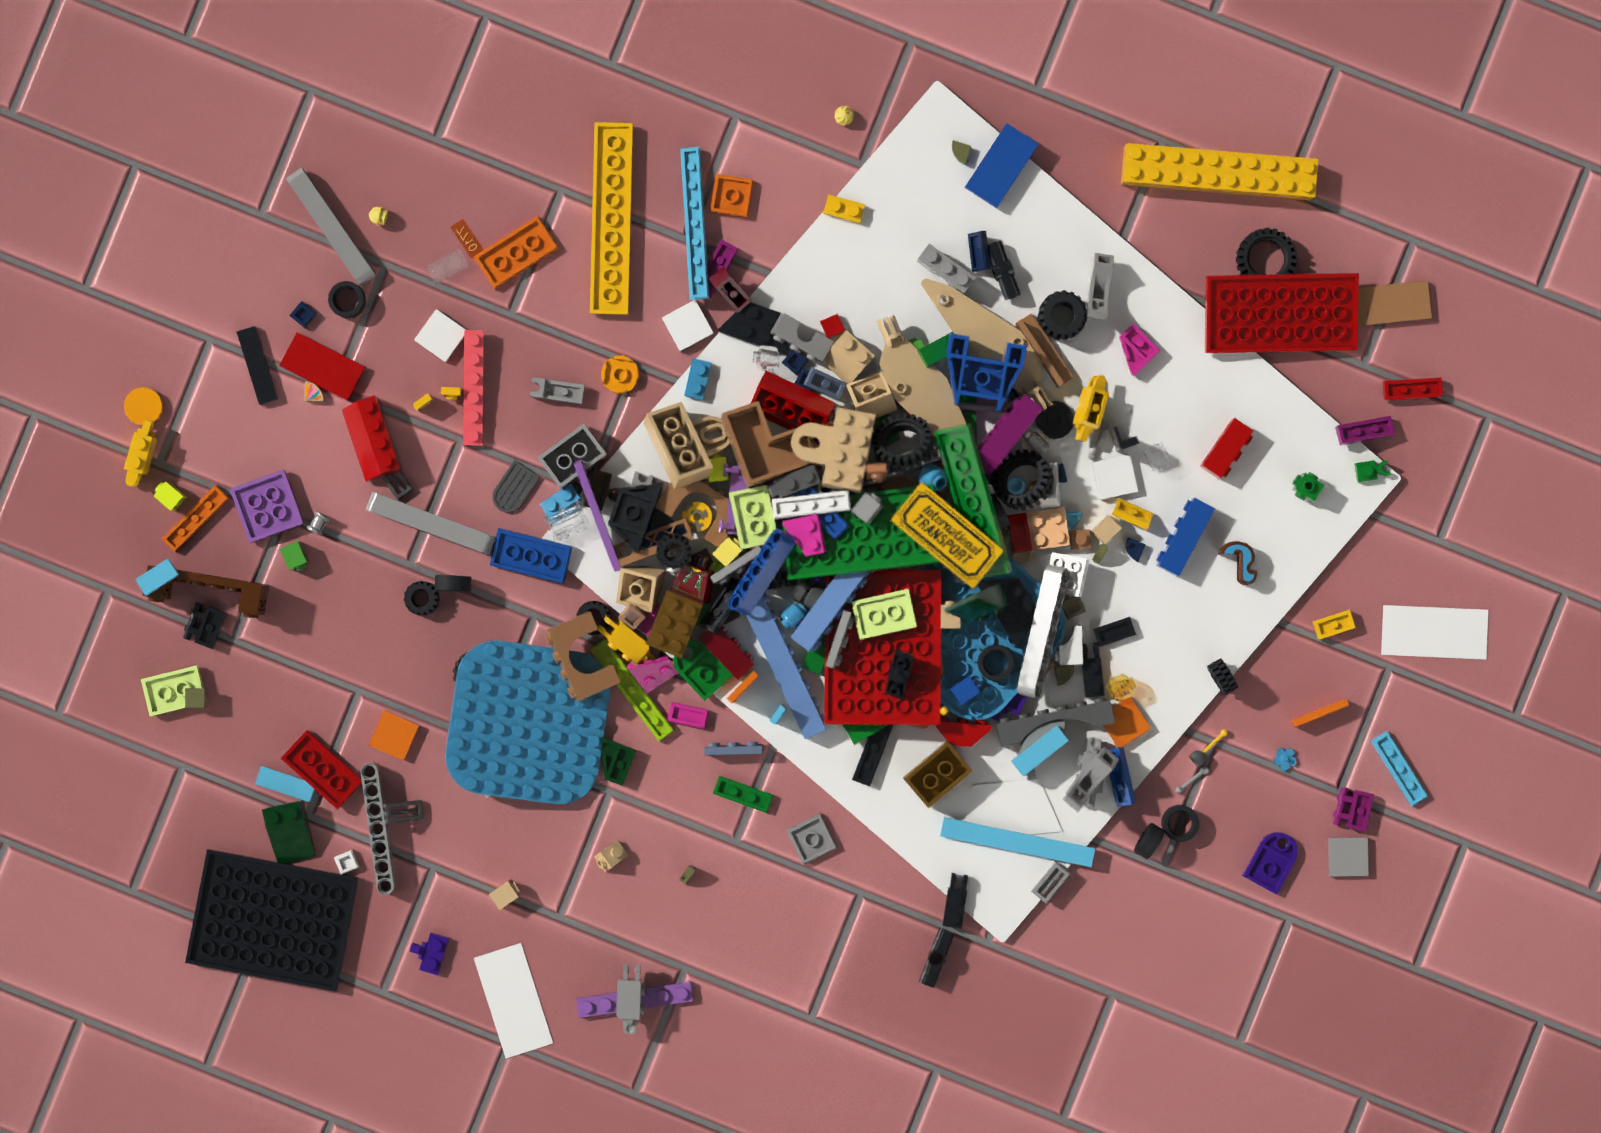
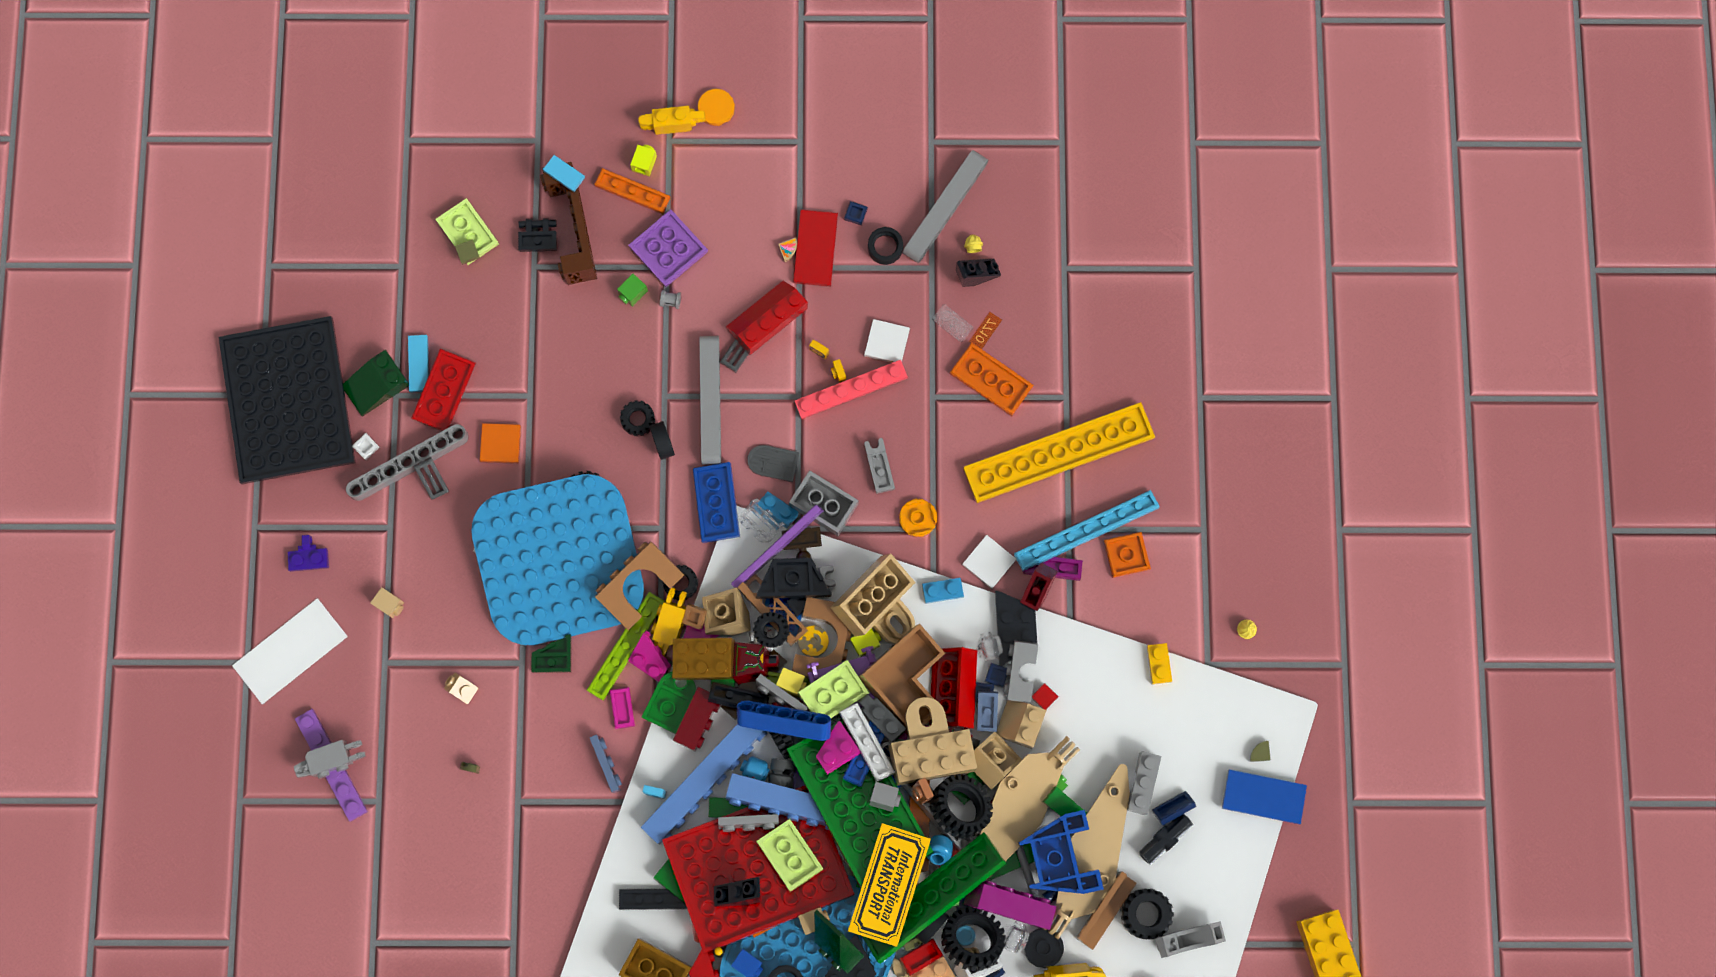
camera: 60 degrees right, 10 degrees down
black tile [237,326,278,405] -> none
green tile [713,775,773,813] -> none
orange tile [727,670,759,703] -> none
light grey tile [786,813,837,865] -> none
none -> black slope [956,259,1001,287]

